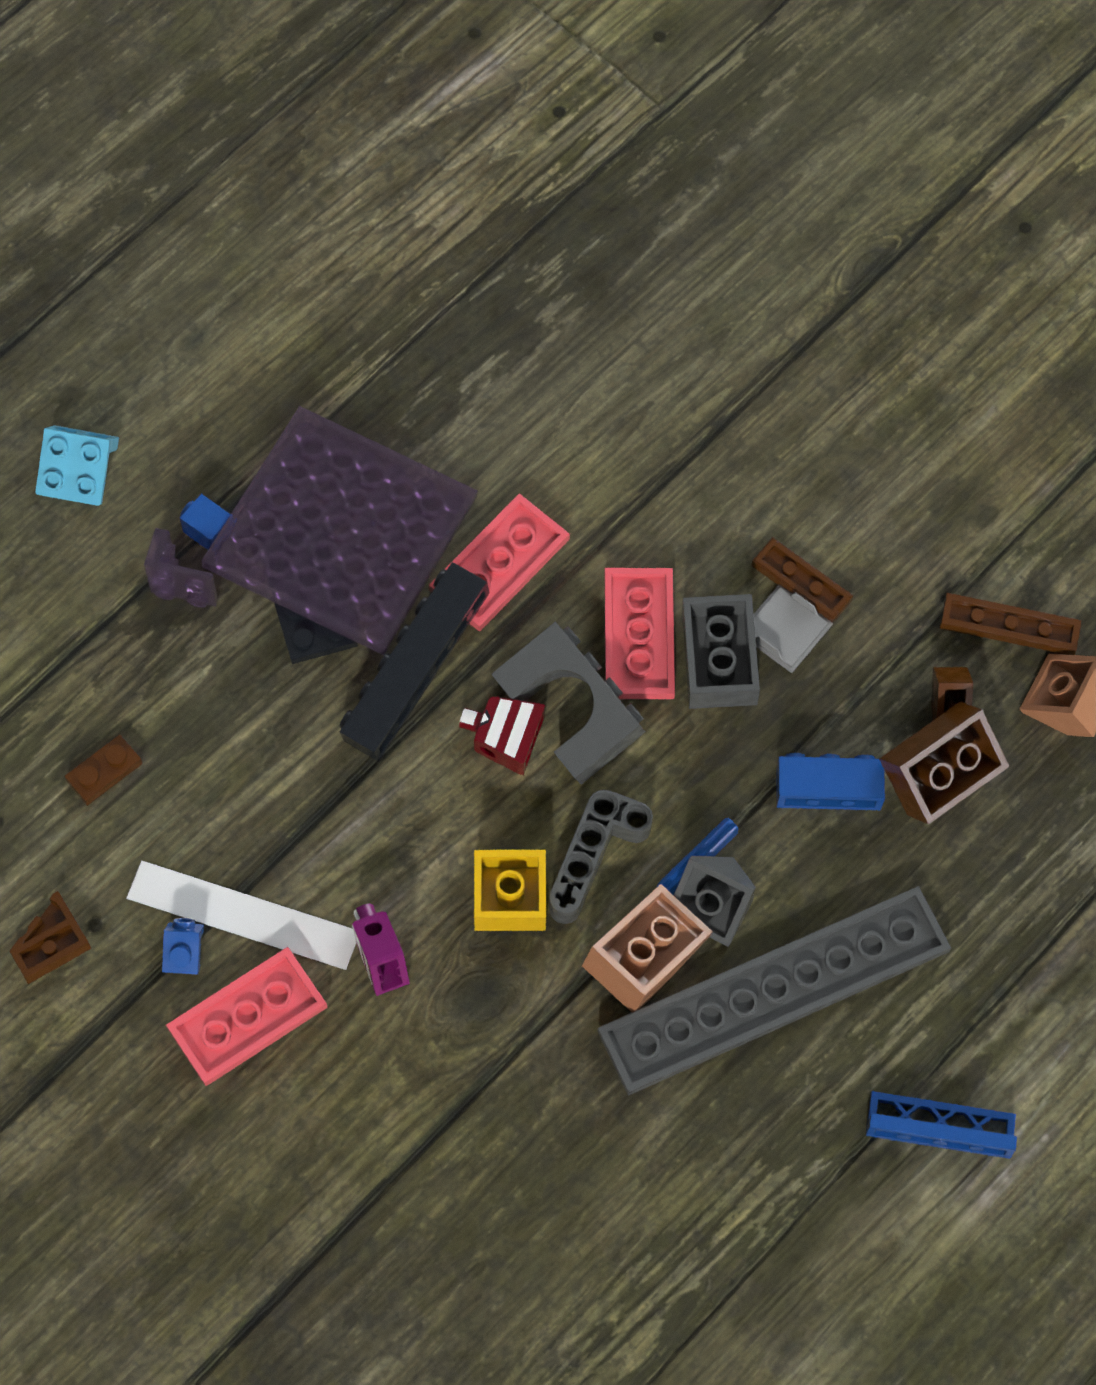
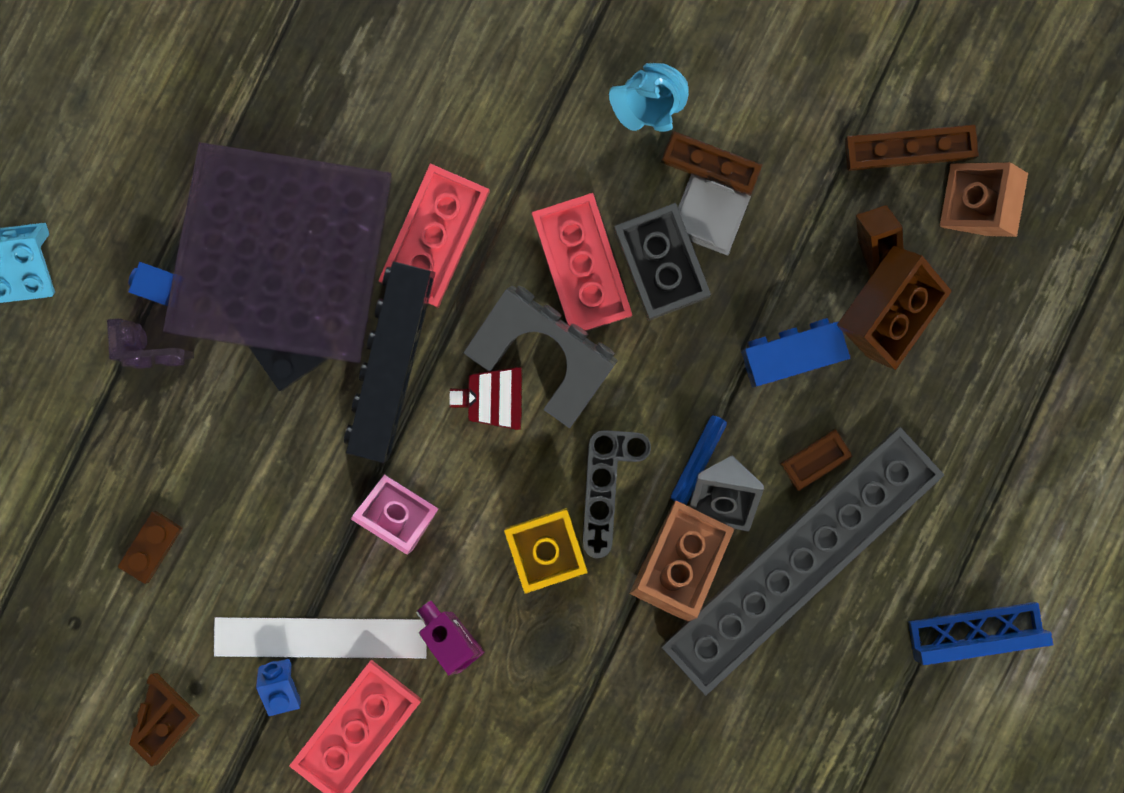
camera: 15 degrees left, 20 degrees up
none -> bright pink slope [351,475,438,554]
none -> medium azure helmet [609,63,689,132]
none -> reddish brown tile [780,429,853,491]

